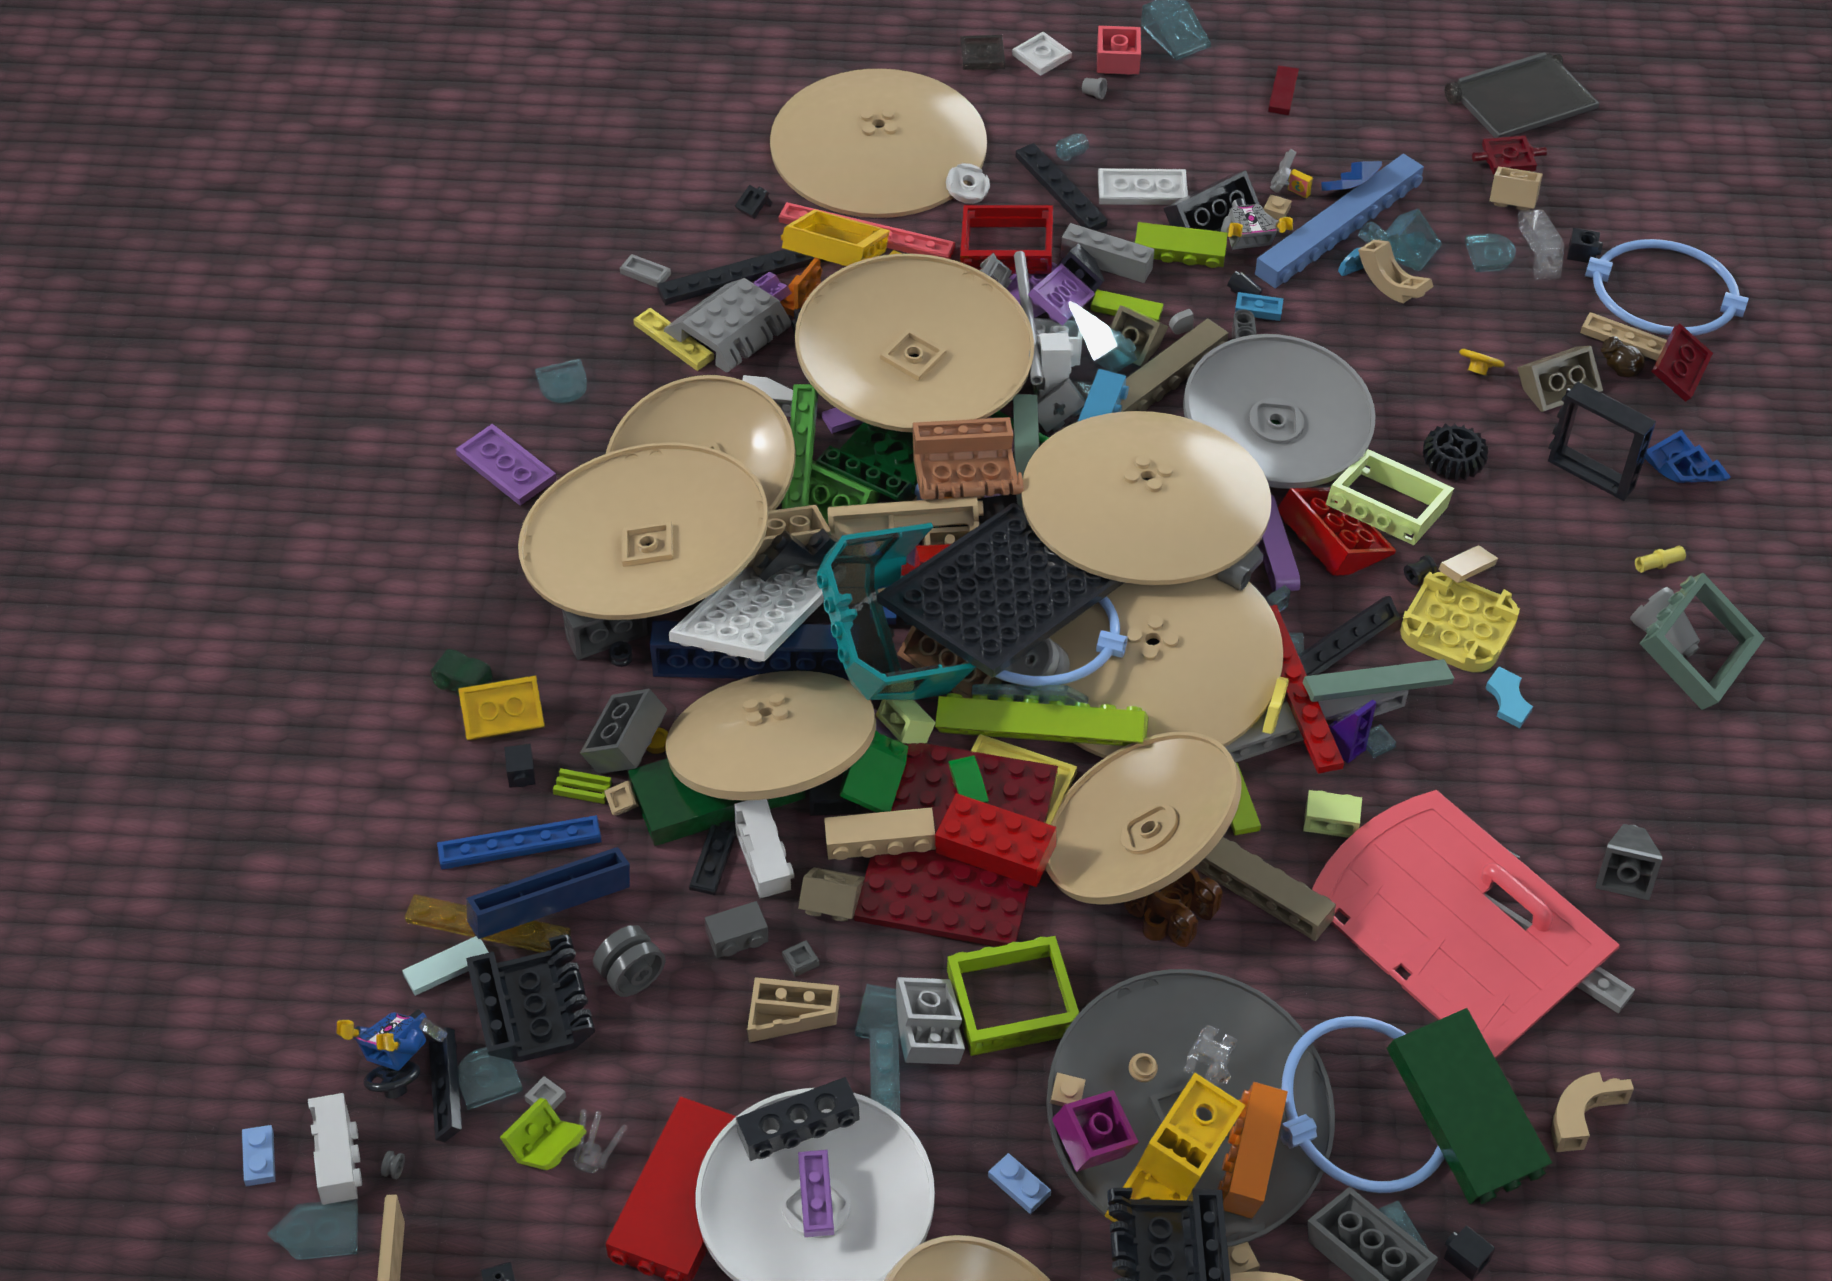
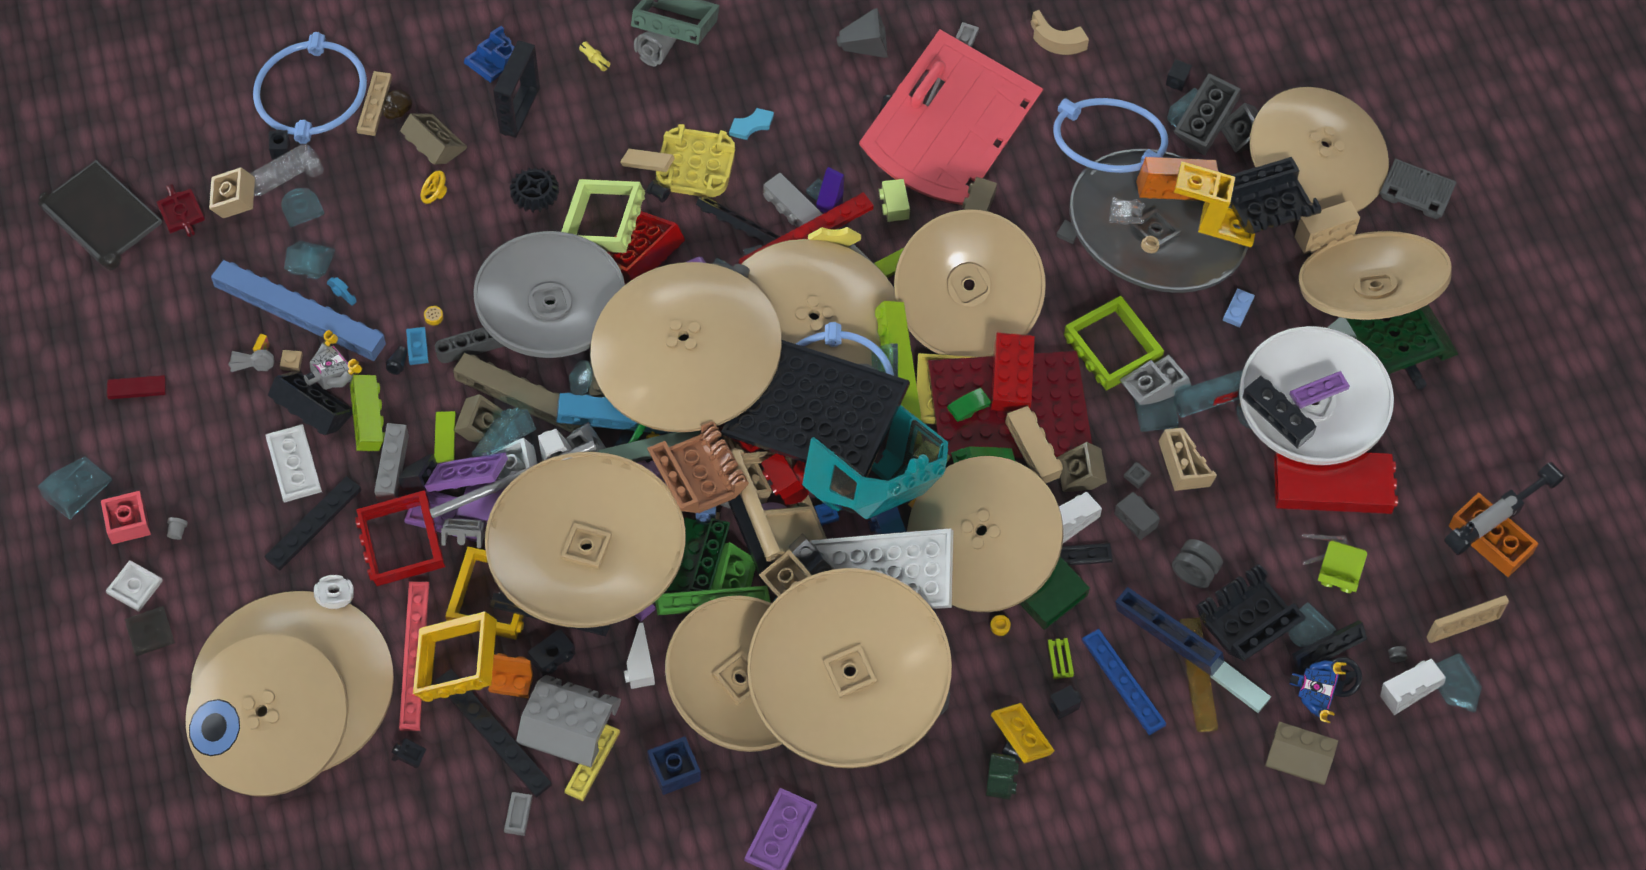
camera: 110 degrees left, 10 degrees up
light blue plate [242,1125,276,1186] -> none
clear tile [419,1017,448,1042] -> none
light grey tile [525,1076,566,1110] -> none
clear light blue tile [535,359,587,403] -> none
dark grey brick [580,688,667,774] -> none
tan tile [604,781,639,816] -> none
medium lavender slope [753,272,792,301] -> none
tan plate [1050,1072,1086,1107] -> none
magenta brick [1052,1090,1139,1172] -> none
clear light blue brick [1055,133,1089,161] -> none
light grey tile [1169,309,1193,334] -> none
sand green tile [1303,659,1454,702] -> none
blue slope [1321,161,1382,191] -> none
clear light blue beam [1358,221,1388,244] -> none
tan arch [1358,240,1433,303] -> none
dark green brick [1386,1008,1552,1204] -> none
dark red plate [1651,323,1713,402] -> none
none -> tan dish [186,634,348,797]
none -> tile [424,306,443,325]
none -> dark blue brick [647,736,701,795]
none -> dark tan slope [1265,722,1338,785]

